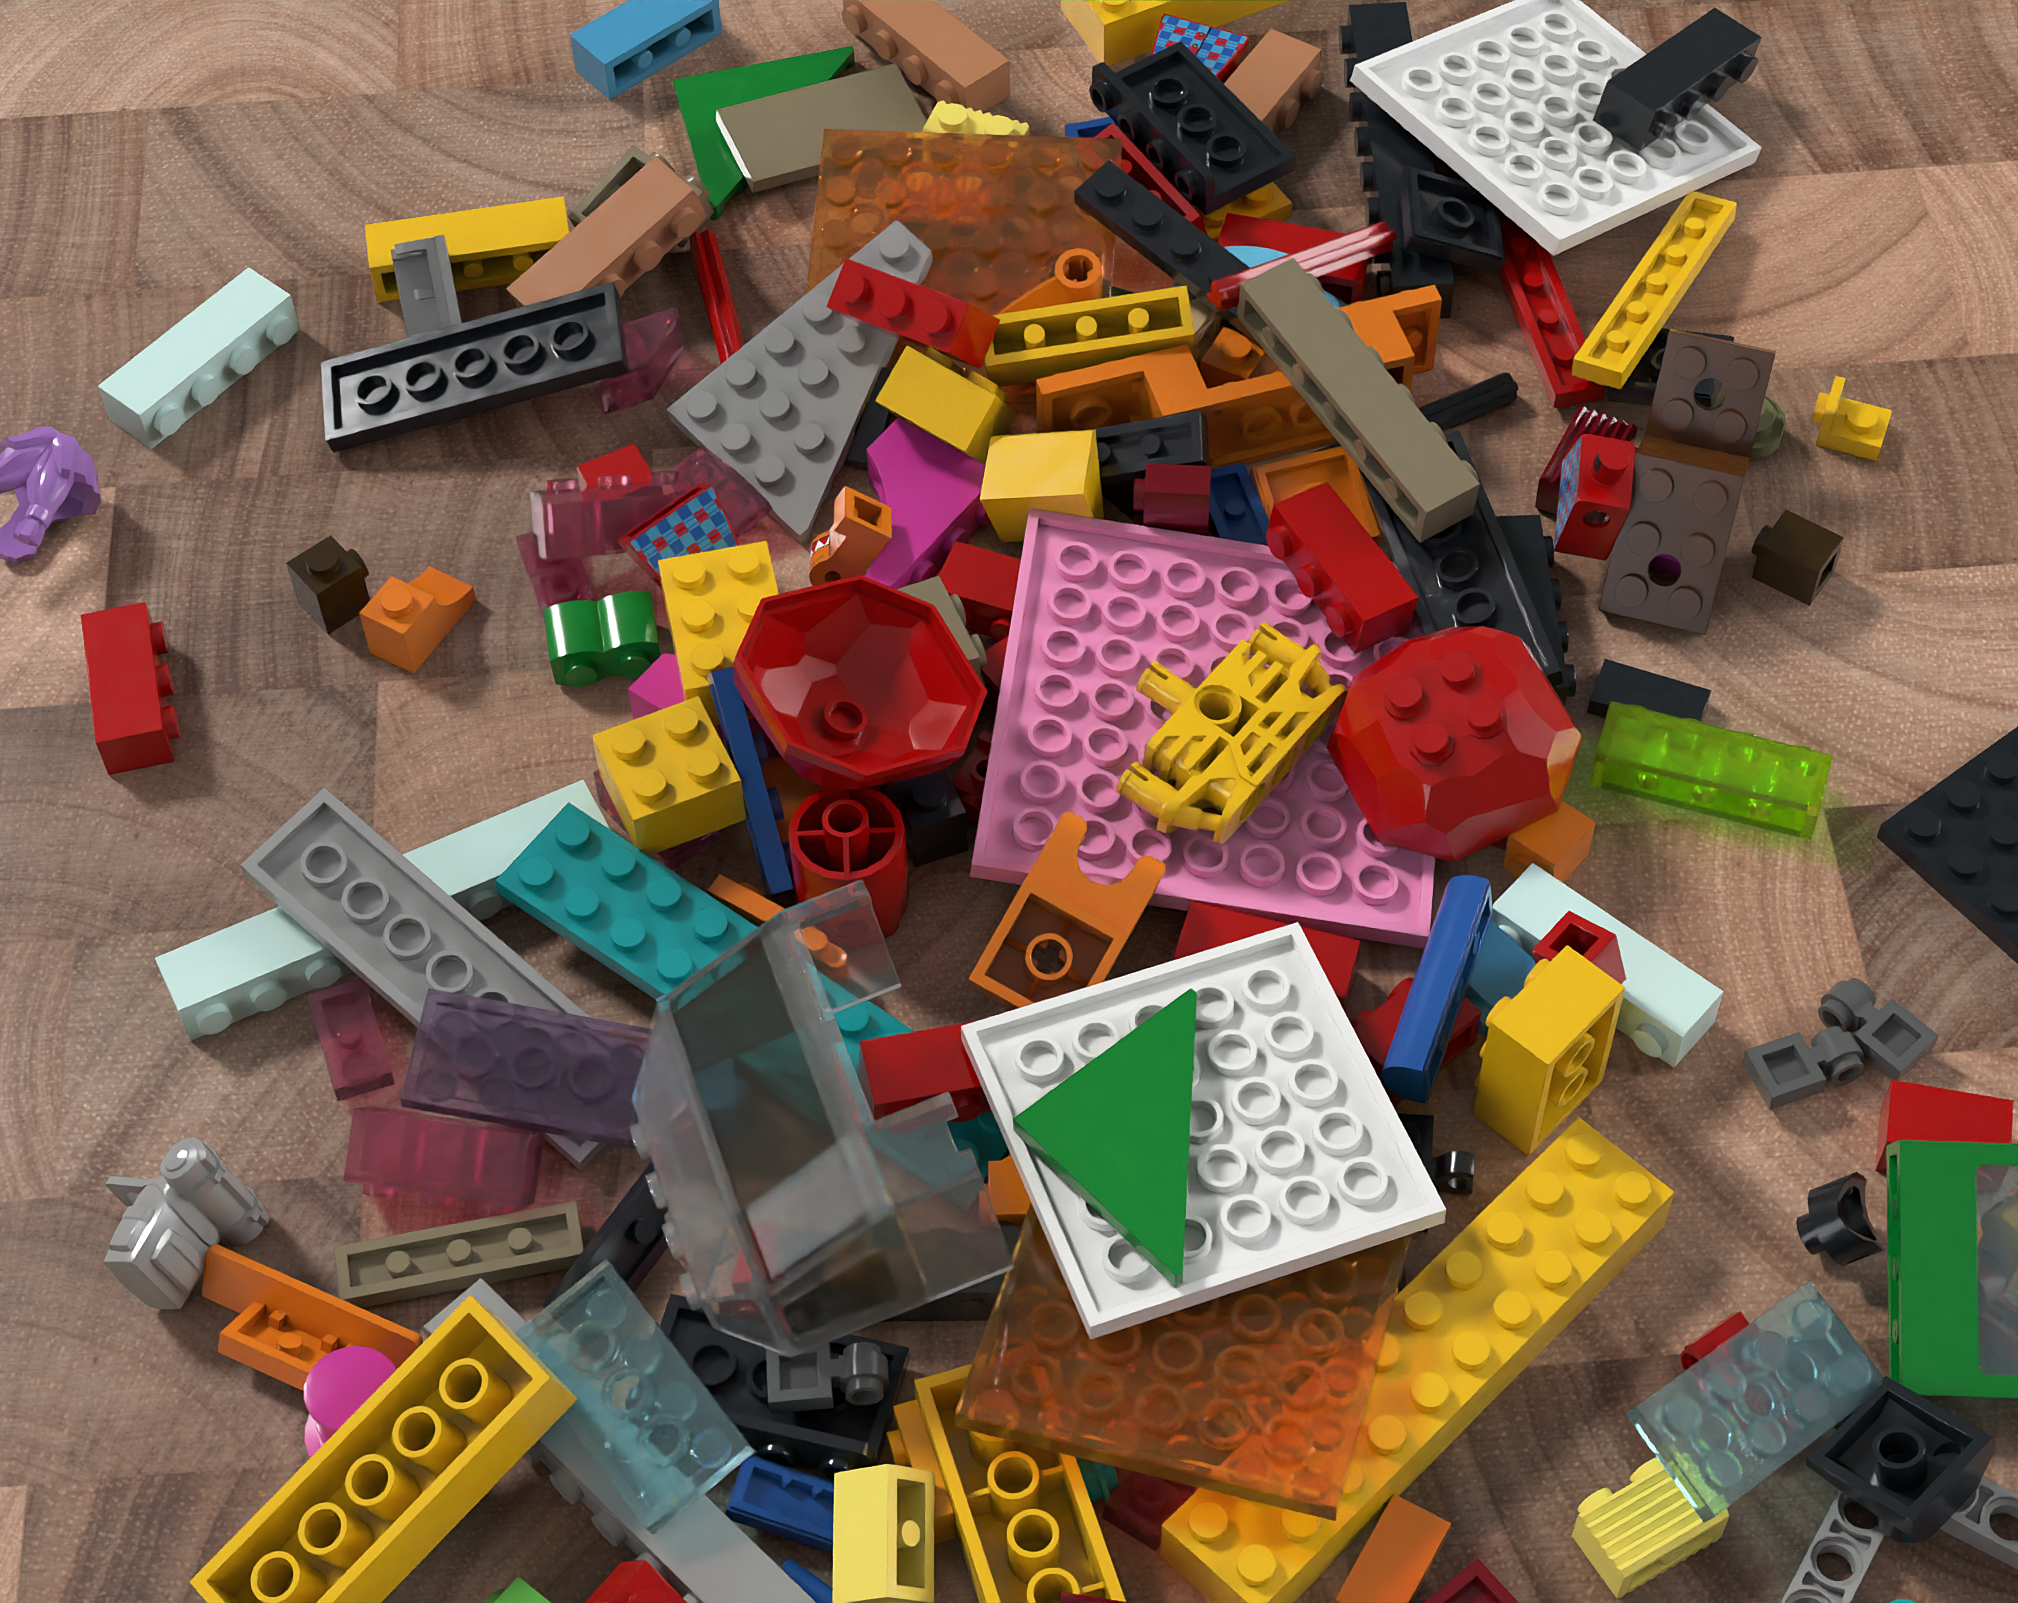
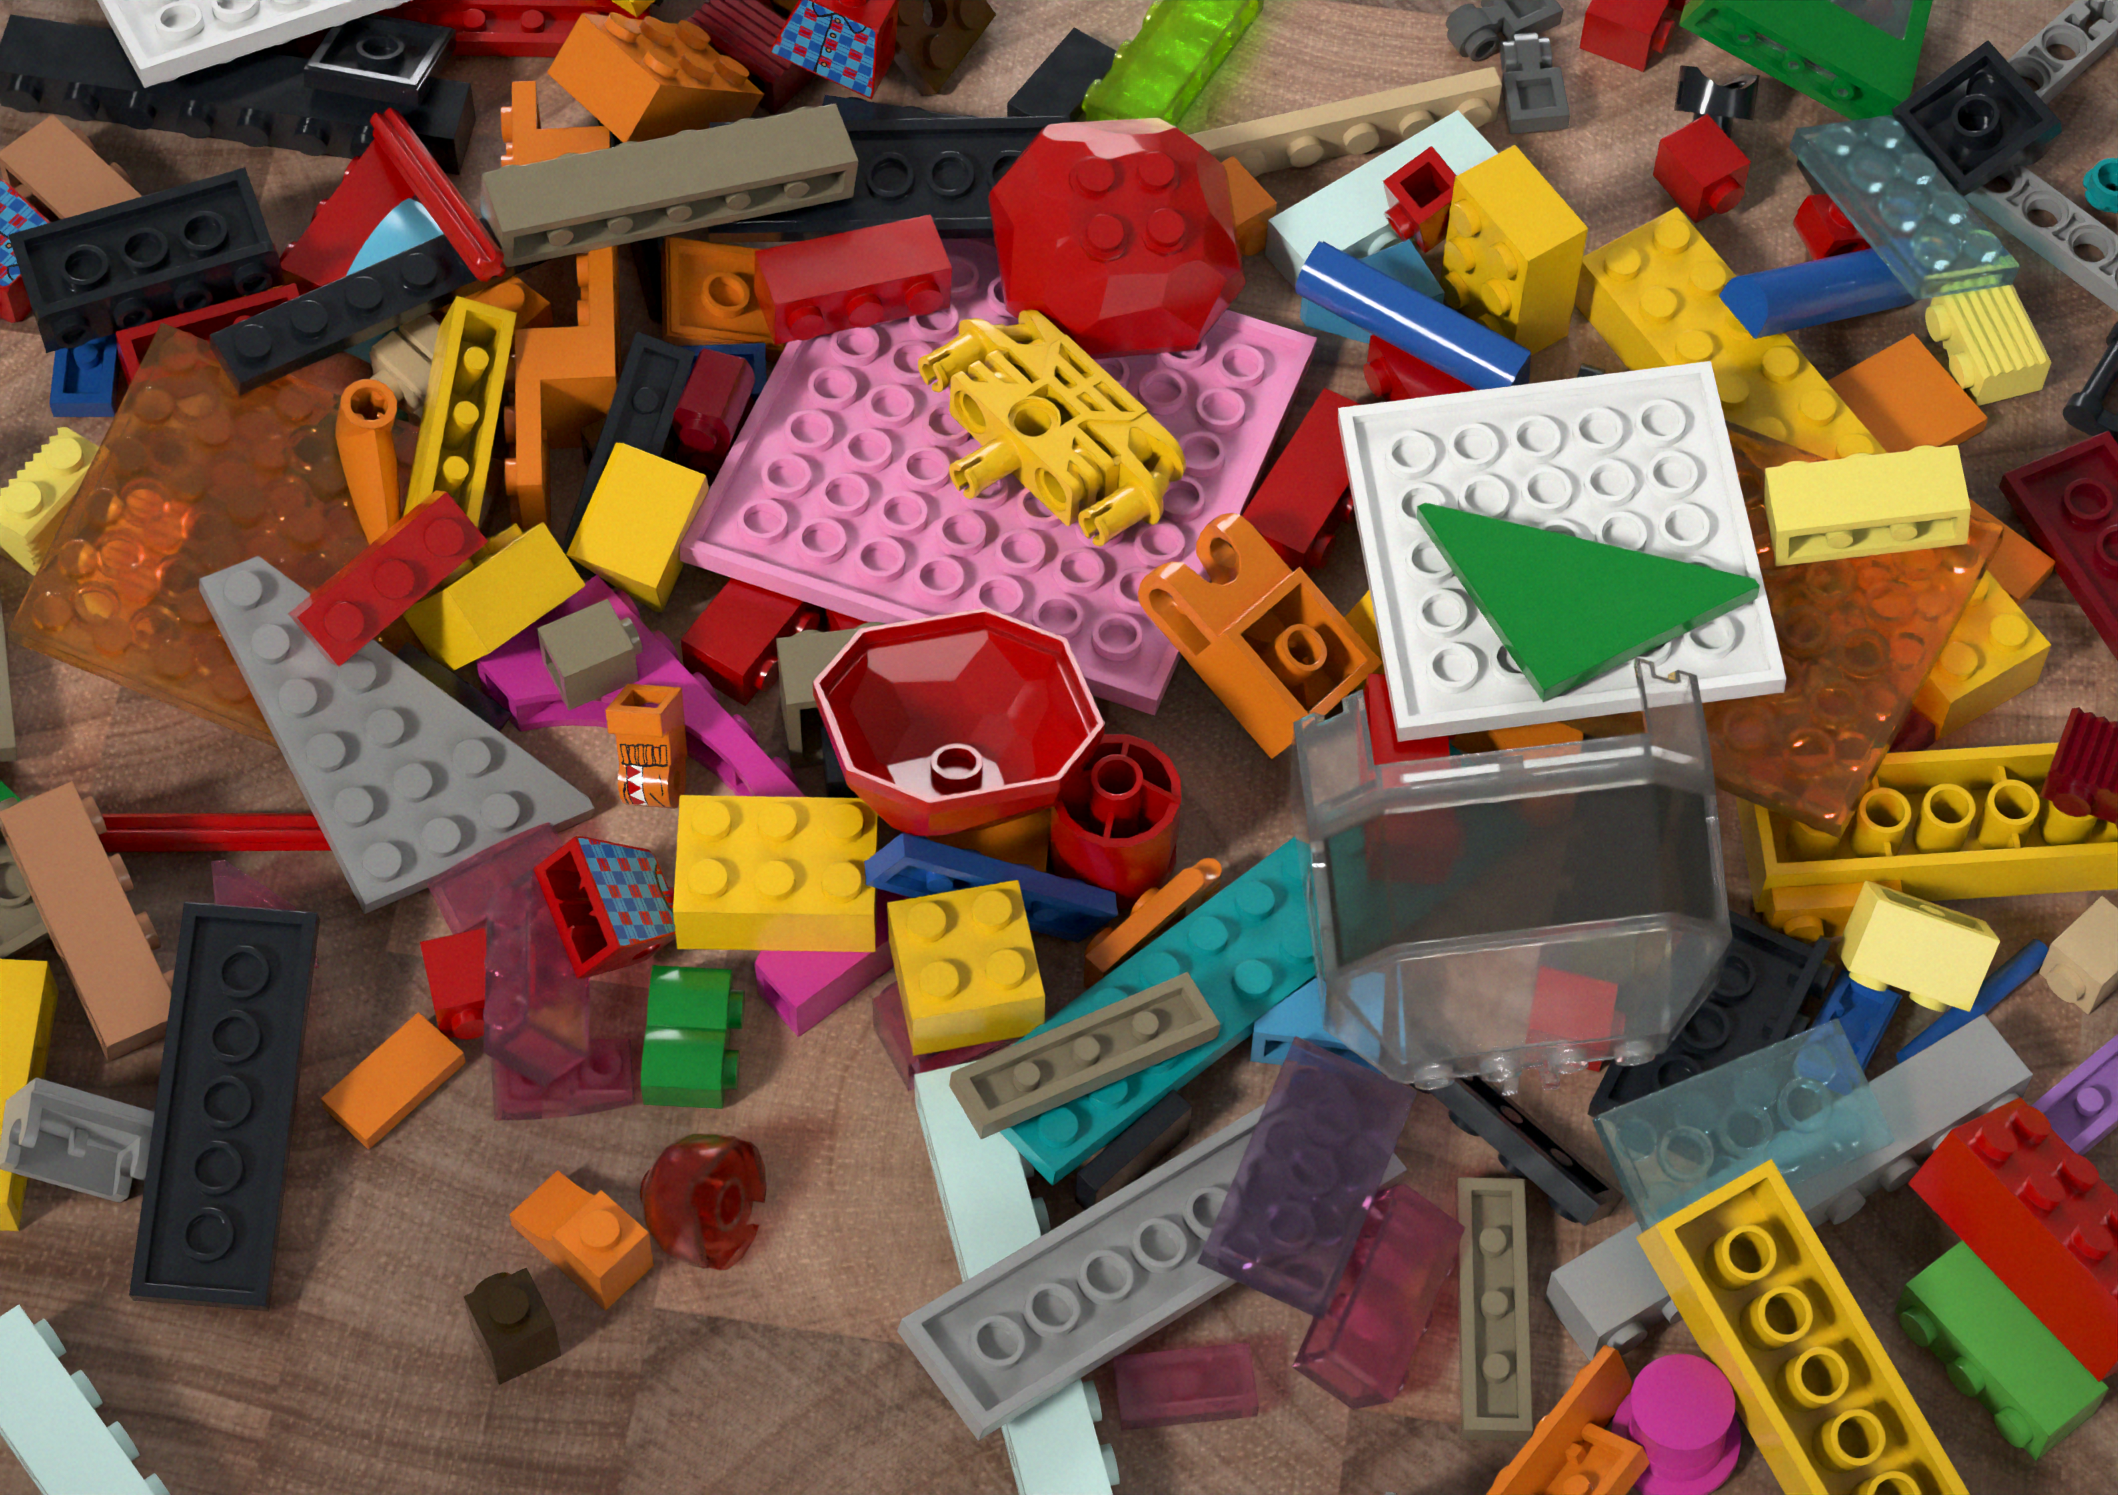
camera: 80 degrees left, 5 degrees up
dark grey plate [766,1340,889,1414] -> none
none -> orange tile [321,1012,466,1150]
none -> dark tan brick [537,599,643,710]
none -> orange brick [547,12,764,143]
none -> clear red cylinder [640,1133,767,1271]
none -> dark tan plate [949,972,1220,1139]
none -> black tile [1075,1089,1192,1210]
none -> tan plate [1188,67,1502,178]
none -> red brick [1653,114,1751,224]
none -> blue brick [1719,242,1927,339]
none -> light yellow brick [1764,445,1971,567]
none -> orange tile [1827,333,1988,453]

